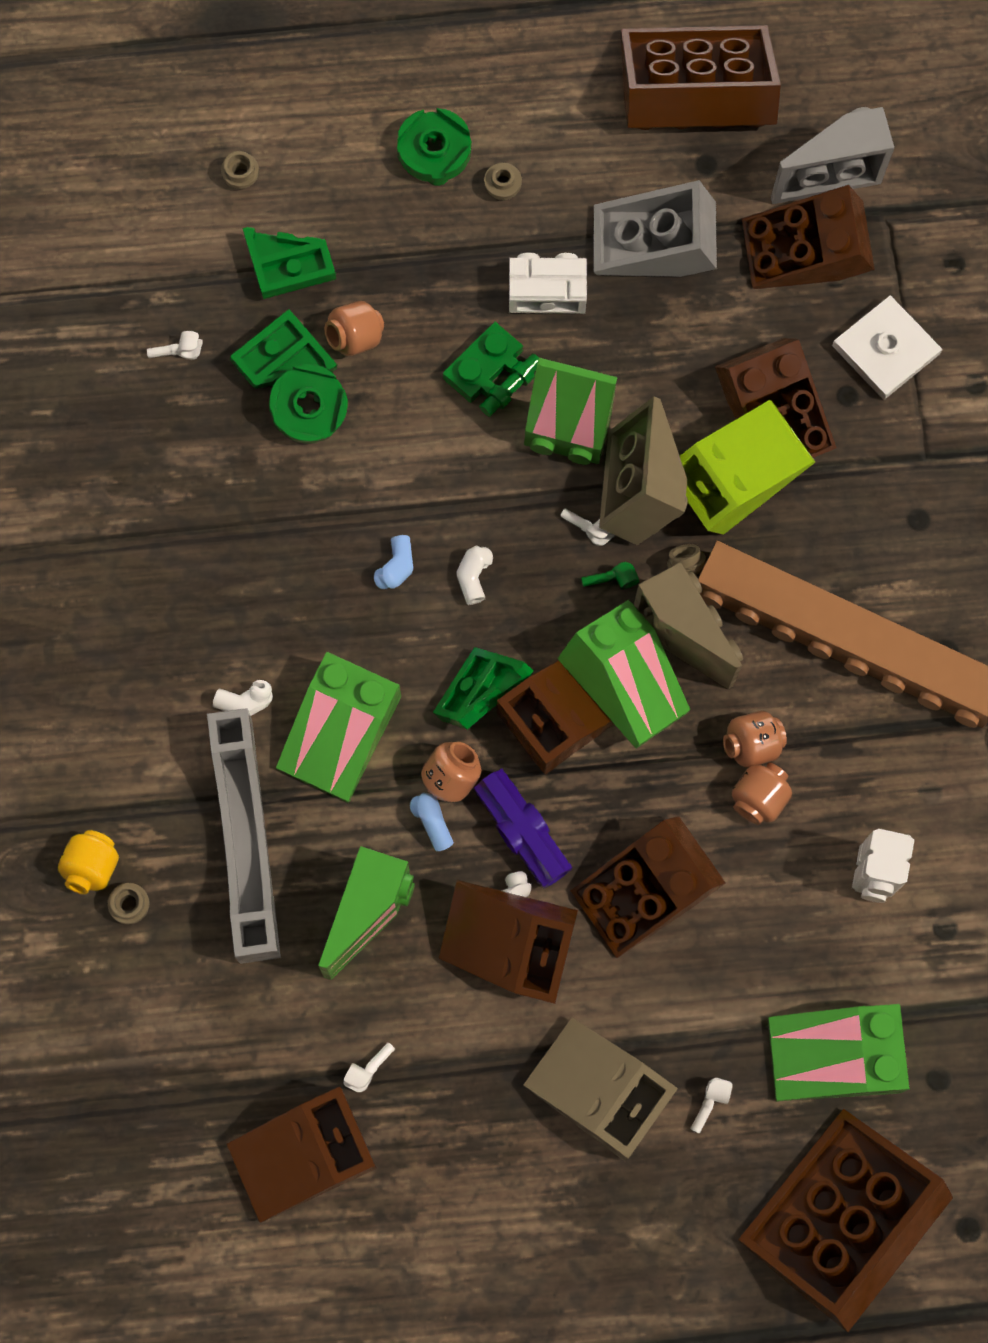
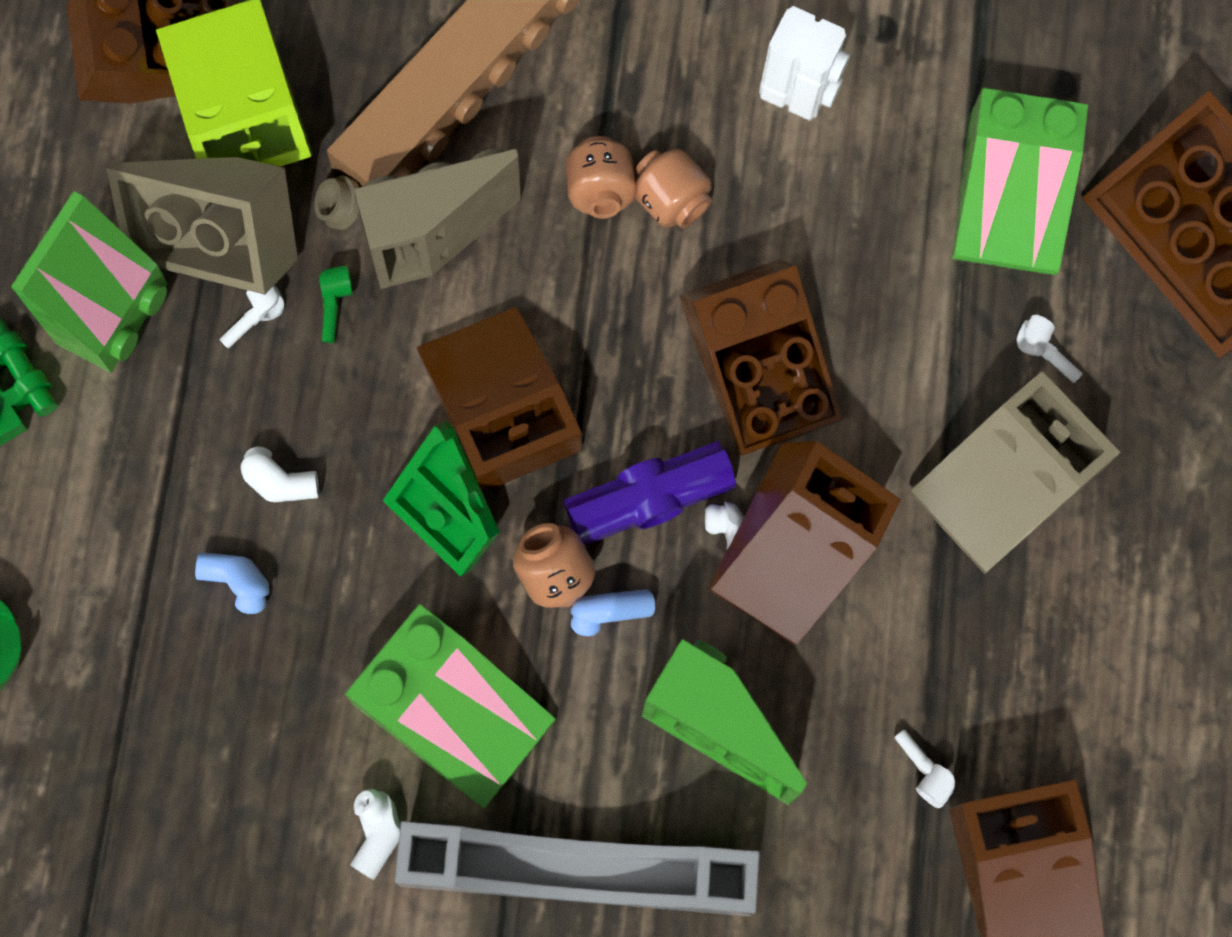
camera: 80 degrees left, 0 degrees up
bright green slope [557,600,690,749] -> none

